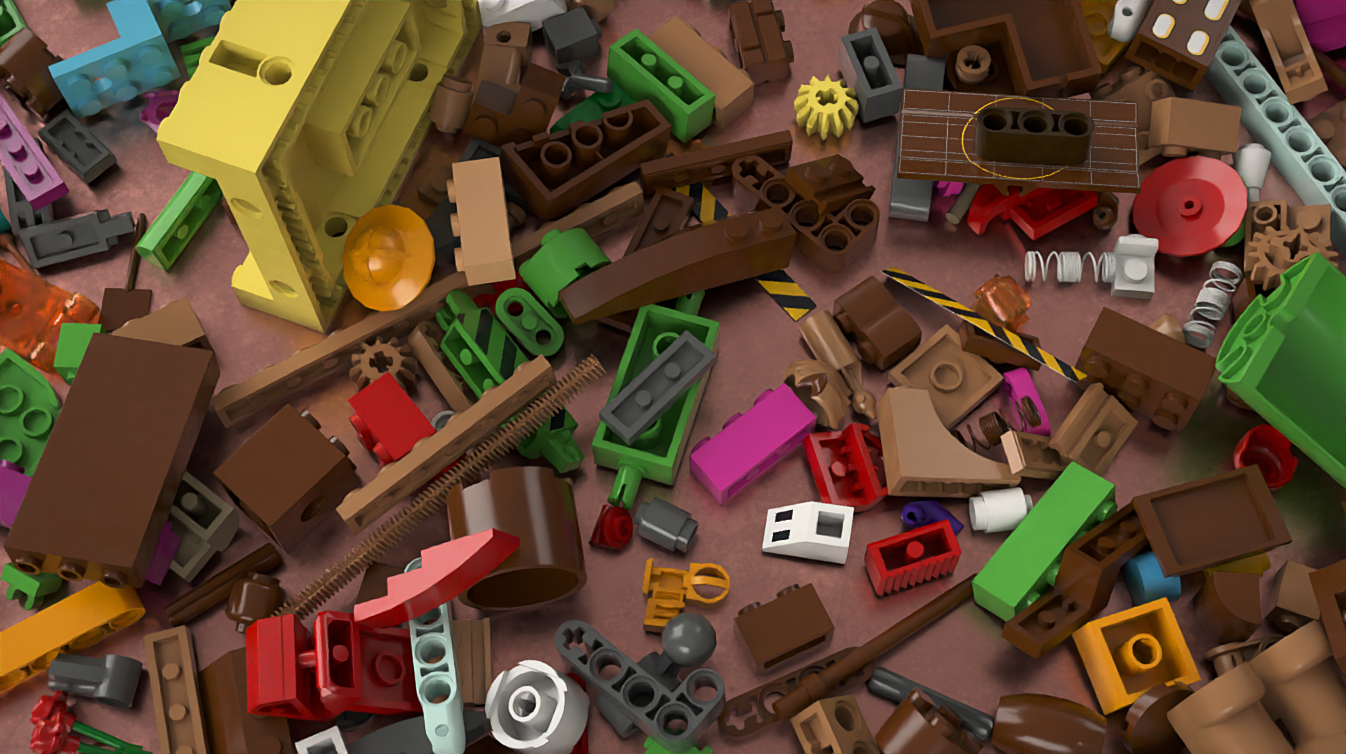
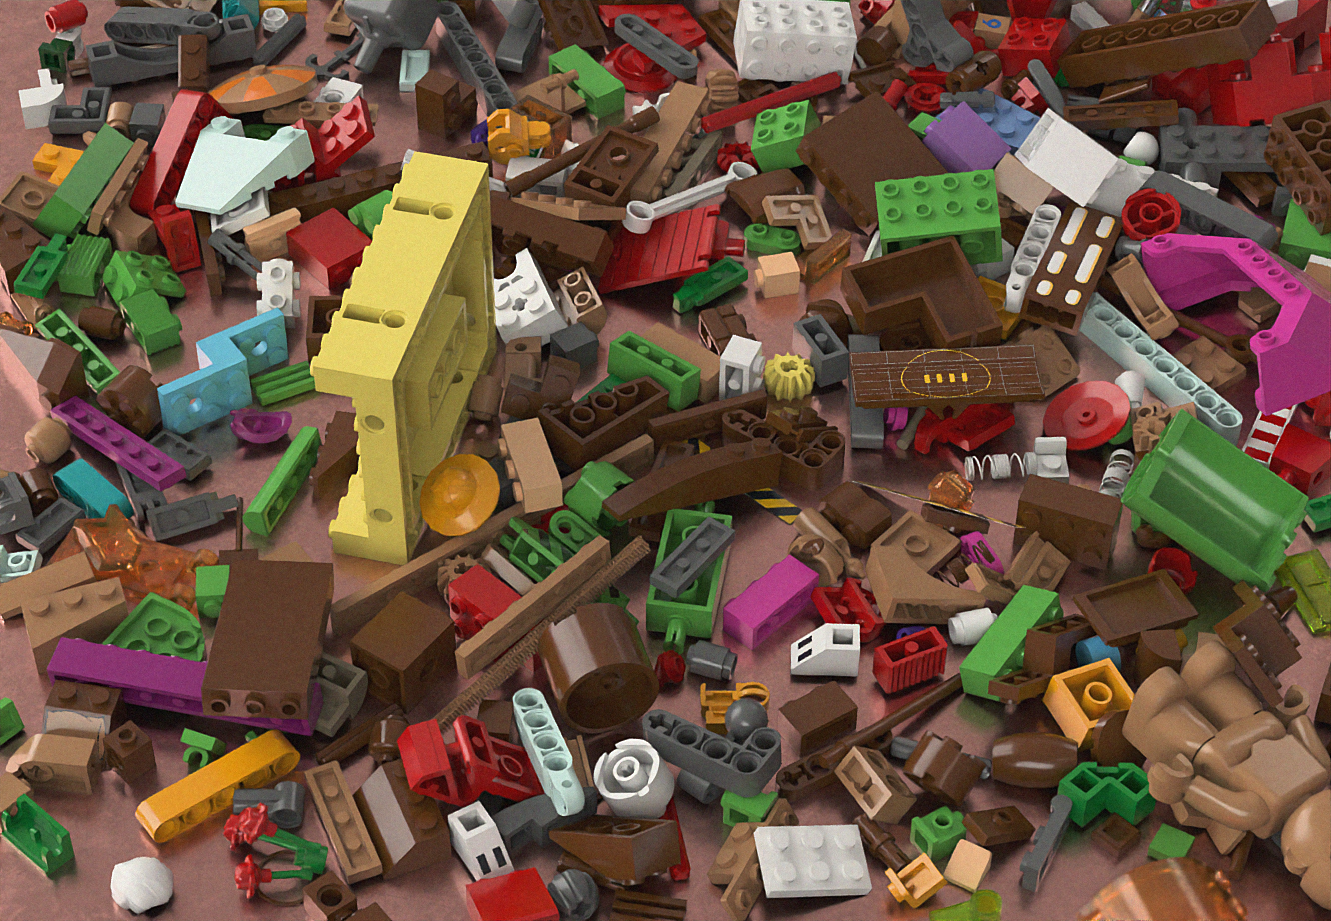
camera: 10 degrees left, 20 degrees down
red slope [354,528,520,630] -> none
dark grey bar [555,60,614,101] -> none
medium nougat bush [954,45,991,84] -> none
dark brown beam [974,107,1095,165] -> none
reddish brown arm [1092,191,1119,230] -> none
medium nougat brick [1148,97,1241,160] -> none
none -> white brick [719,335,765,401]

